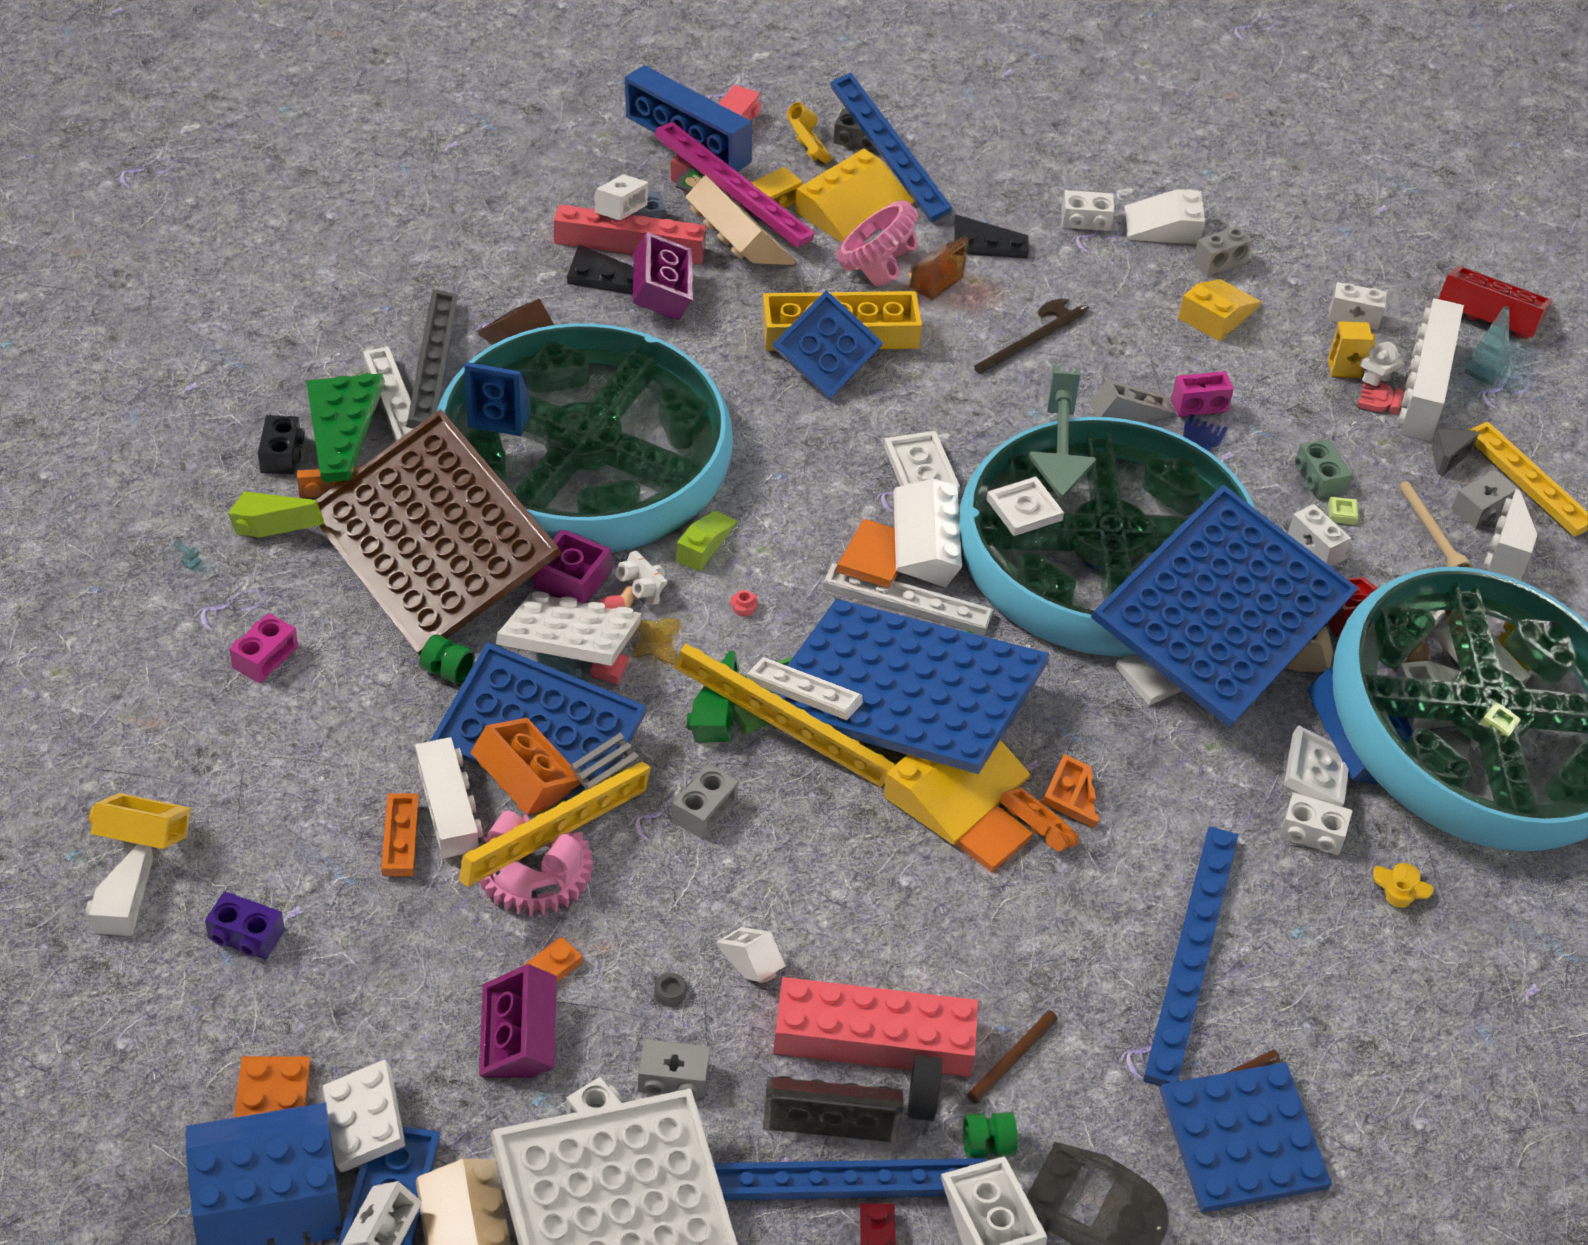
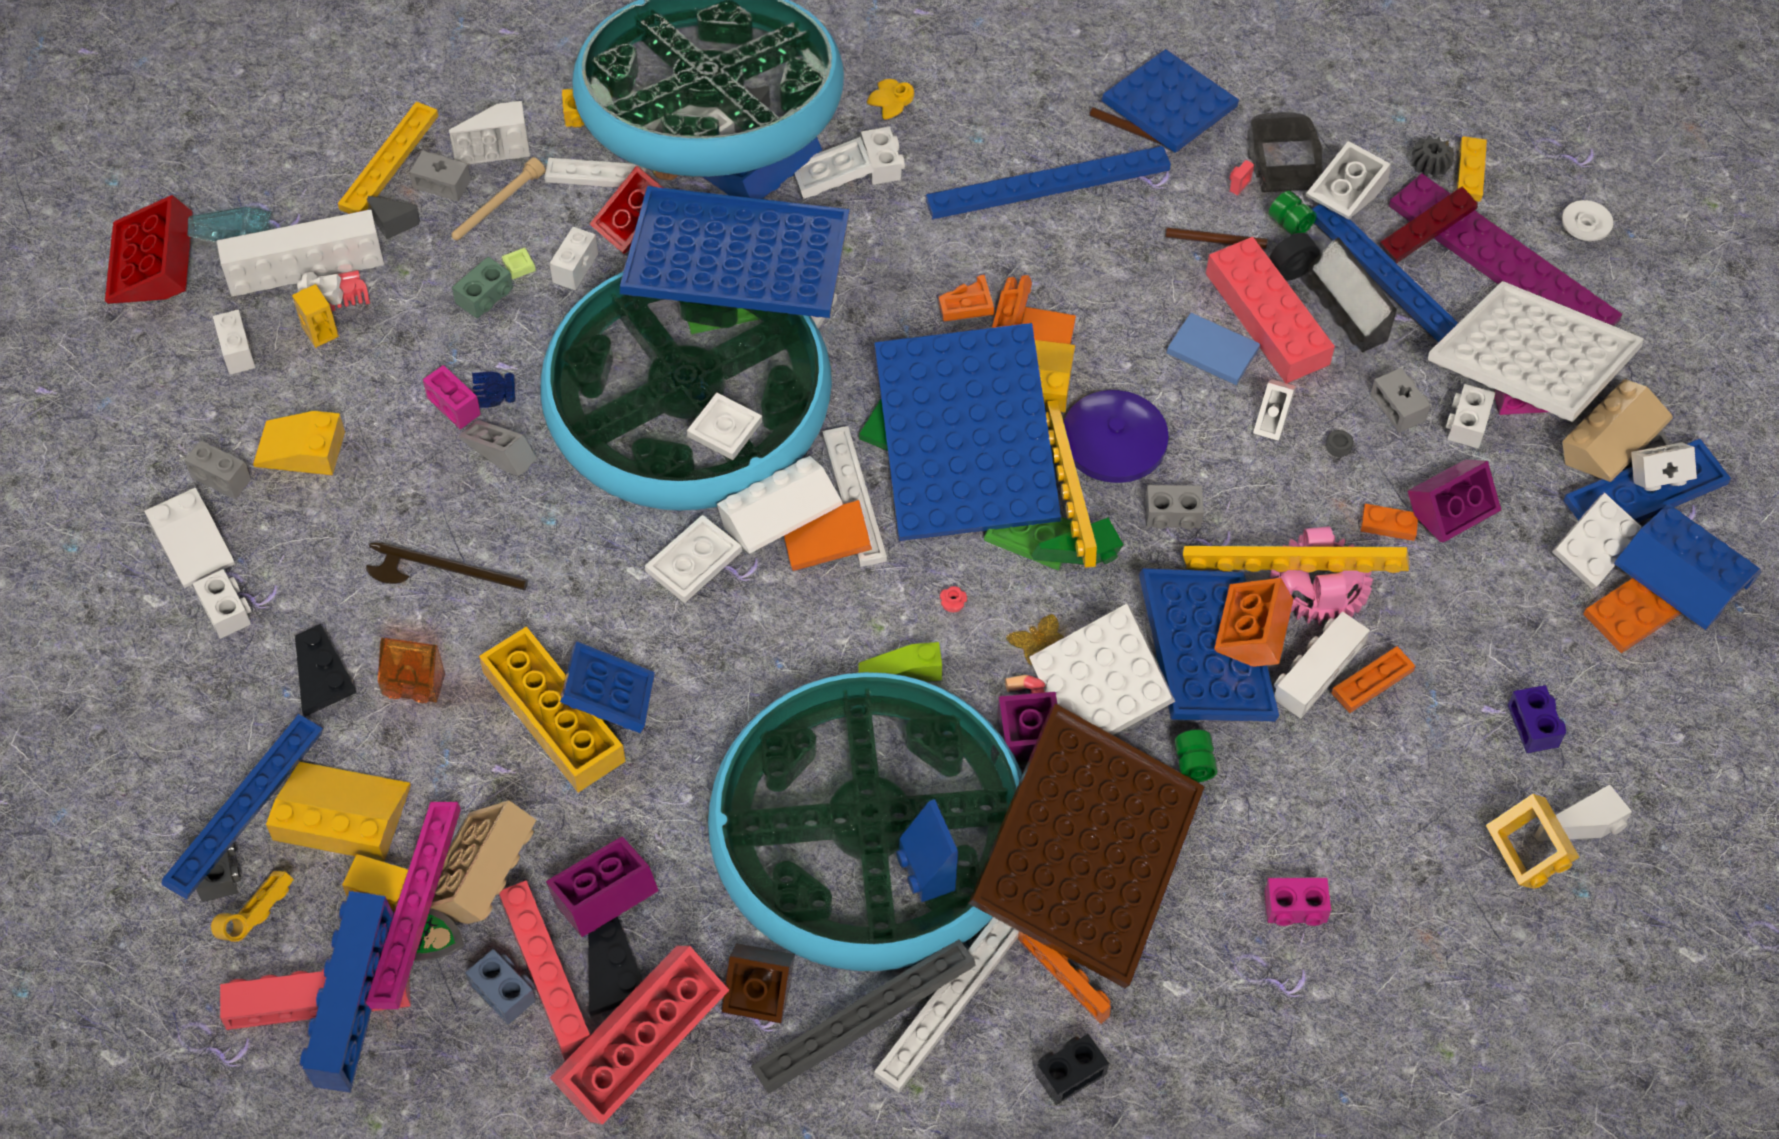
camera: 120 degrees left, 10 degrees up
clear light blue hand [173,540,202,570] -> none
lime slope [228,491,325,538] -> none
green wing [306,373,385,483] -> none
light grey tile [570,733,639,790] -> none
white brick [594,174,649,220] -> none
white hips [615,551,668,605] -> none
white tile [747,657,863,720] -> none
bright pink piece [836,200,919,287] -> none
sand green piece [1029,366,1096,499] -> none
yellowish green tile [1479,702,1521,742] -> none
none -> coral brick [550,946,729,1125]
none -> dark purple dish [1064,390,1169,483]
none -> medium blue tile [1167,313,1260,385]
none -> coral plate [1229,160,1254,196]

